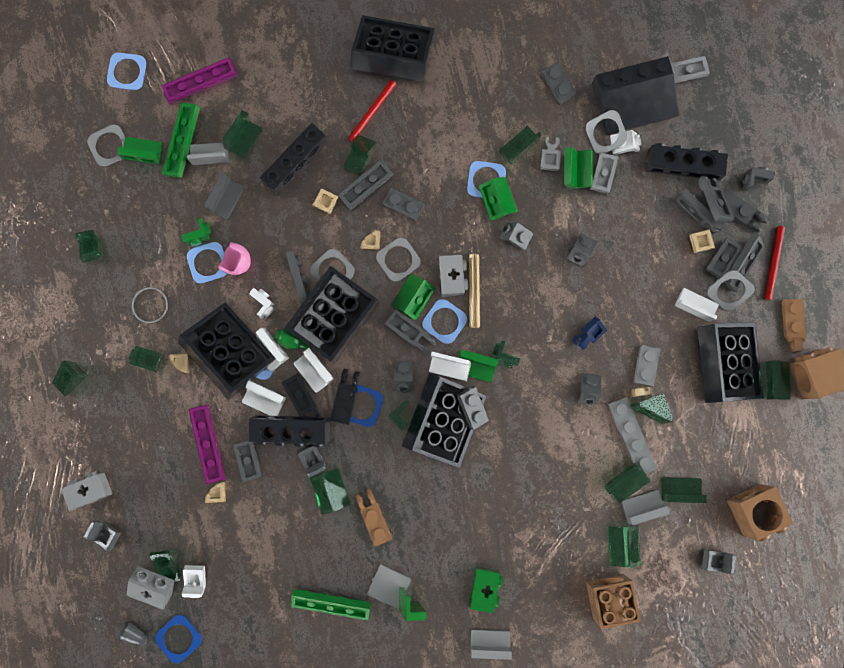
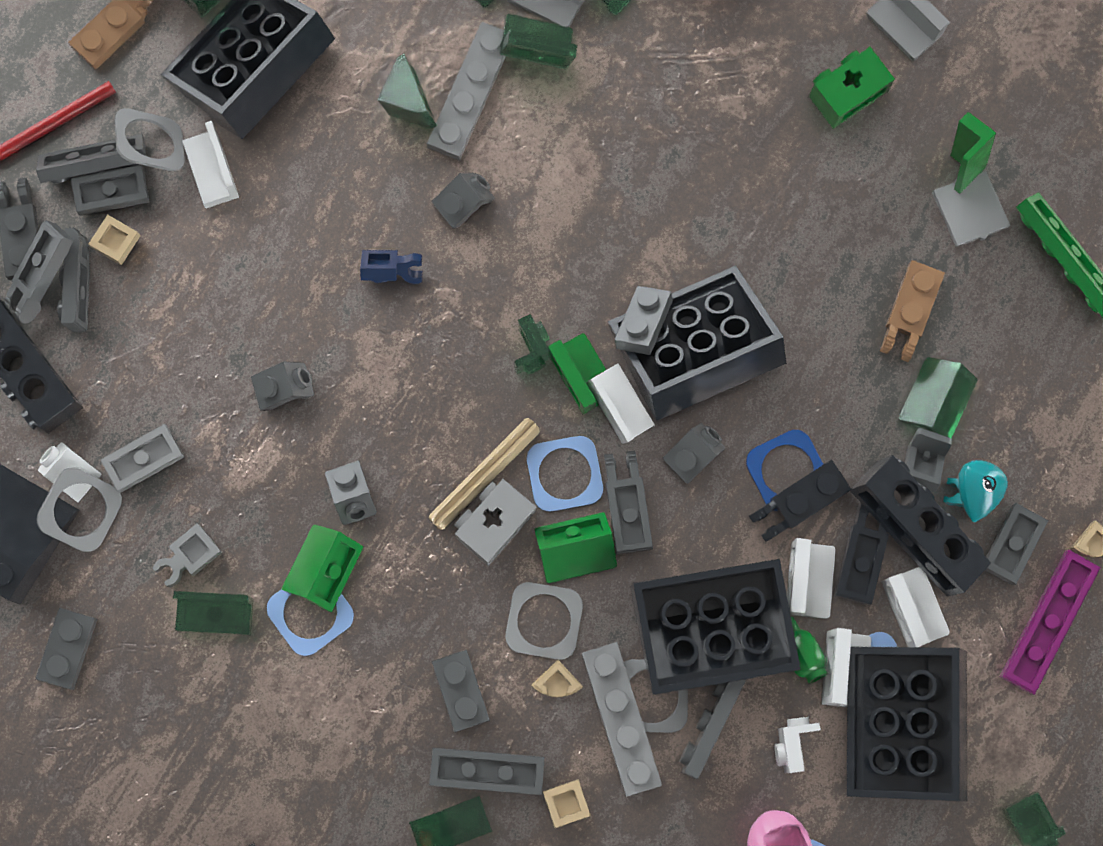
camera: 140 degrees left, 5 degrees down
tan tile [169,354,190,373] -> none
clear green panel [389,400,409,430] -> none
green panel [564,147,593,189] -> none
tan tile [630,387,651,397] -> none
light grey plate [633,345,660,387] -> none
none -> light grey plate [581,642,662,797]
none -> teal piece [943,460,1008,522]

